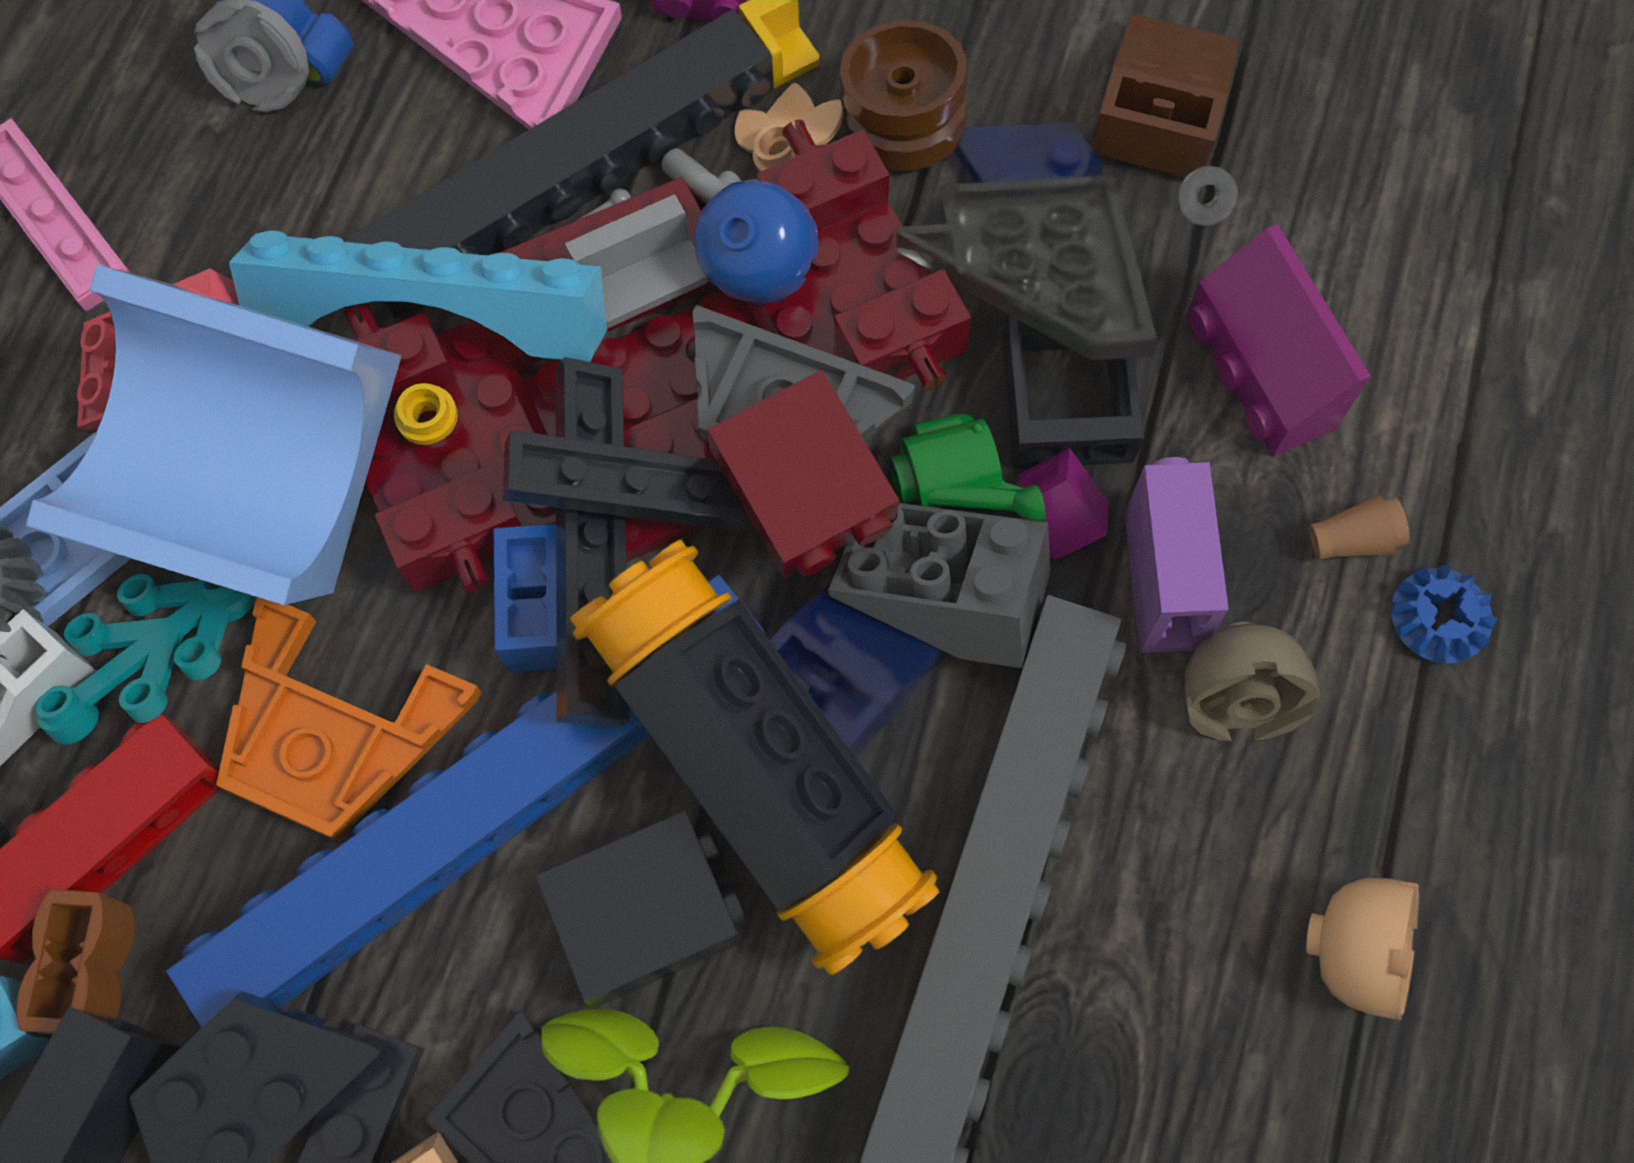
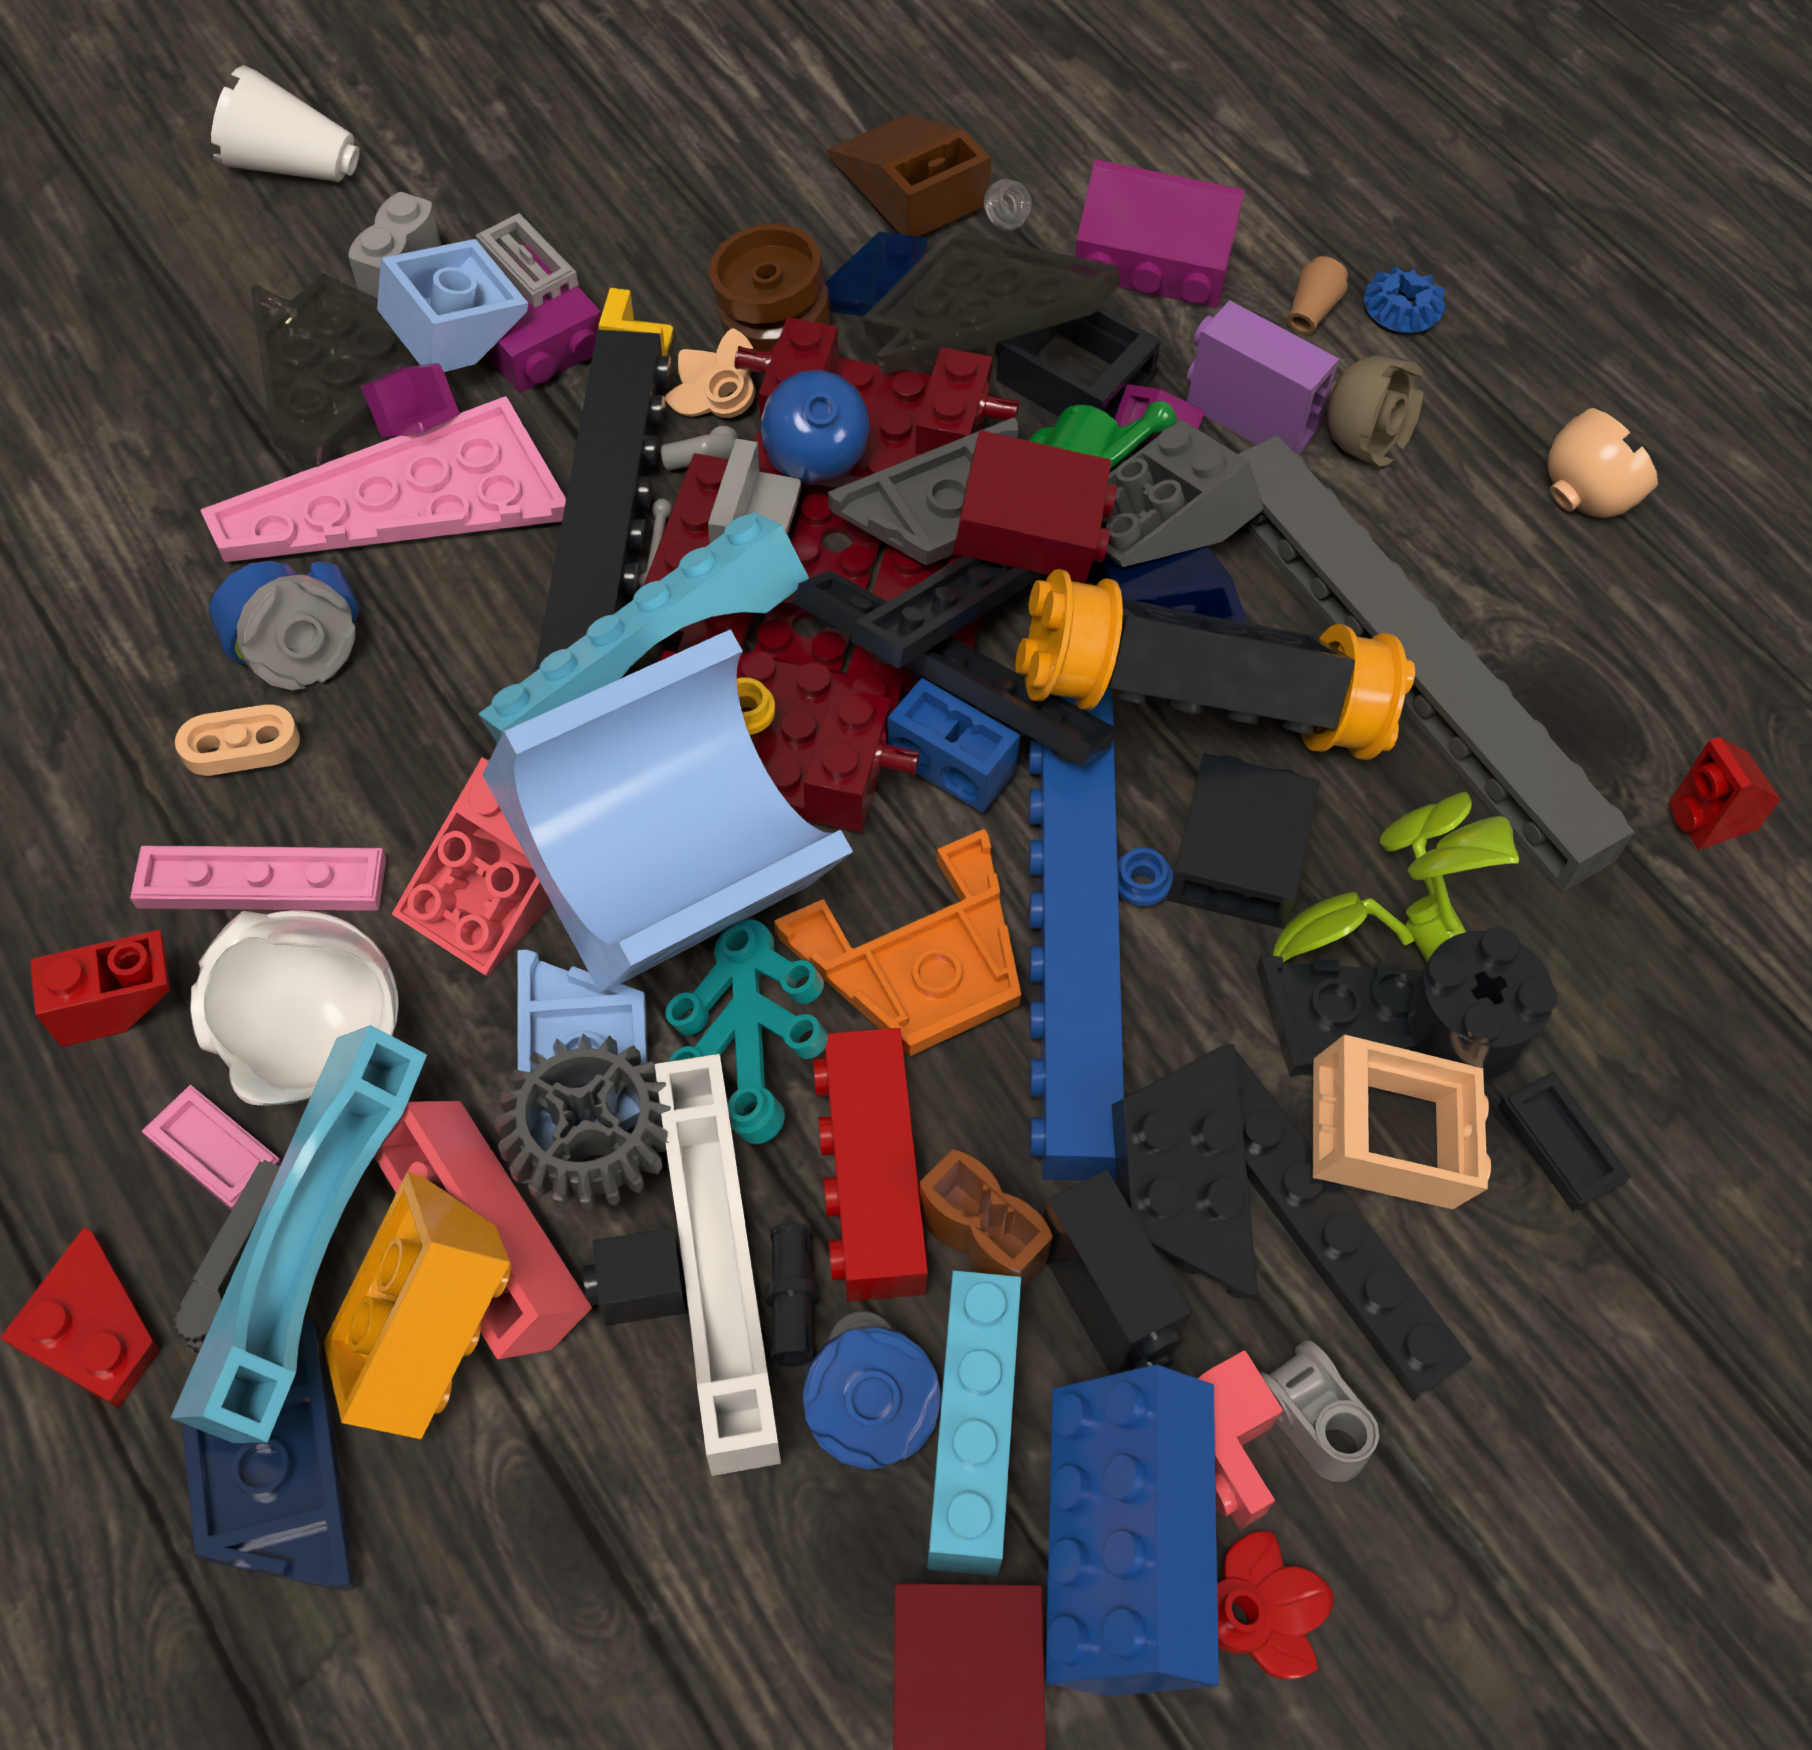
camera: 55 degrees left, 10 degrees down
none -> light nougat plate [175,705,300,776]
none -> blue plate [1117,848,1173,906]

